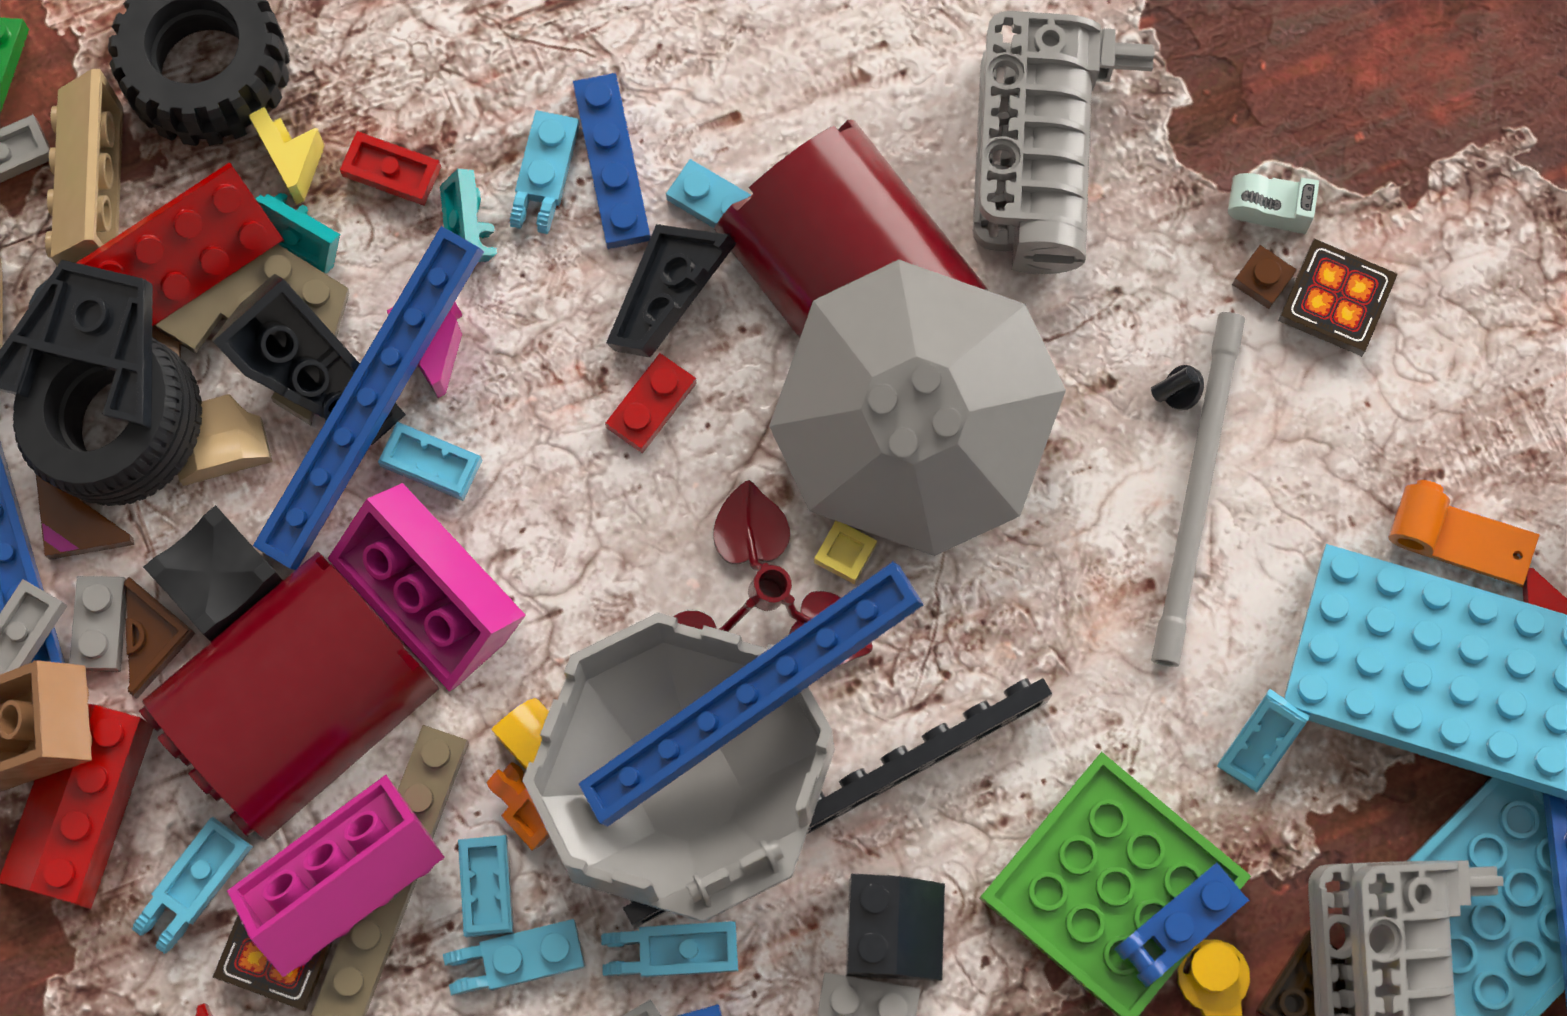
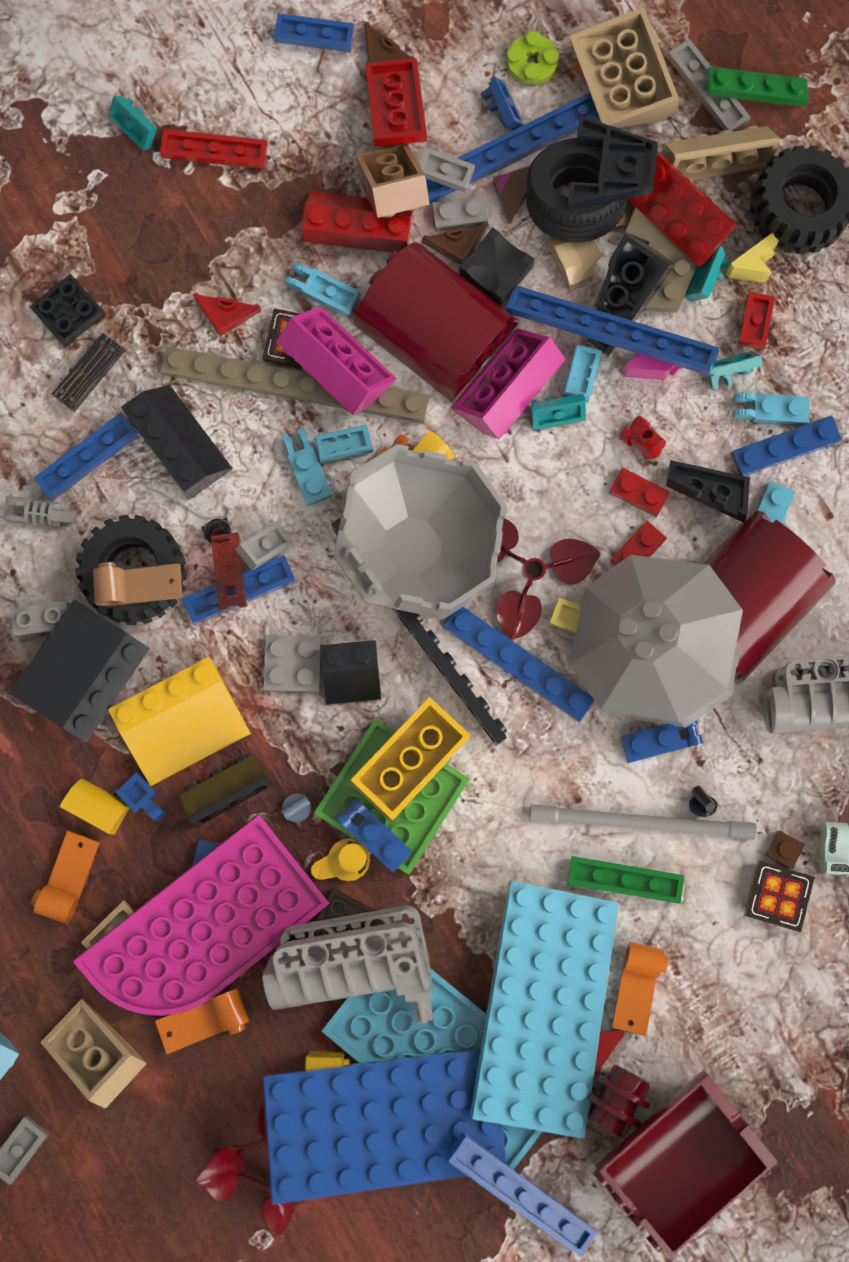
camera: 80 degrees right, 5 degrees up
blue plate [578,561,924,826] -> none
medium azure hinge [601,921,738,977] -> none
medium azure plate [1217,689,1310,792] -> none
none -> yellow brick [349,697,471,821]
none -> blue plate [443,607,595,723]
none -> teal plate [531,393,586,430]
none -> green plate [567,856,685,904]
none -> red plate [610,520,667,566]
none -> red plate [619,416,666,459]
none -> blue plate [620,720,704,763]

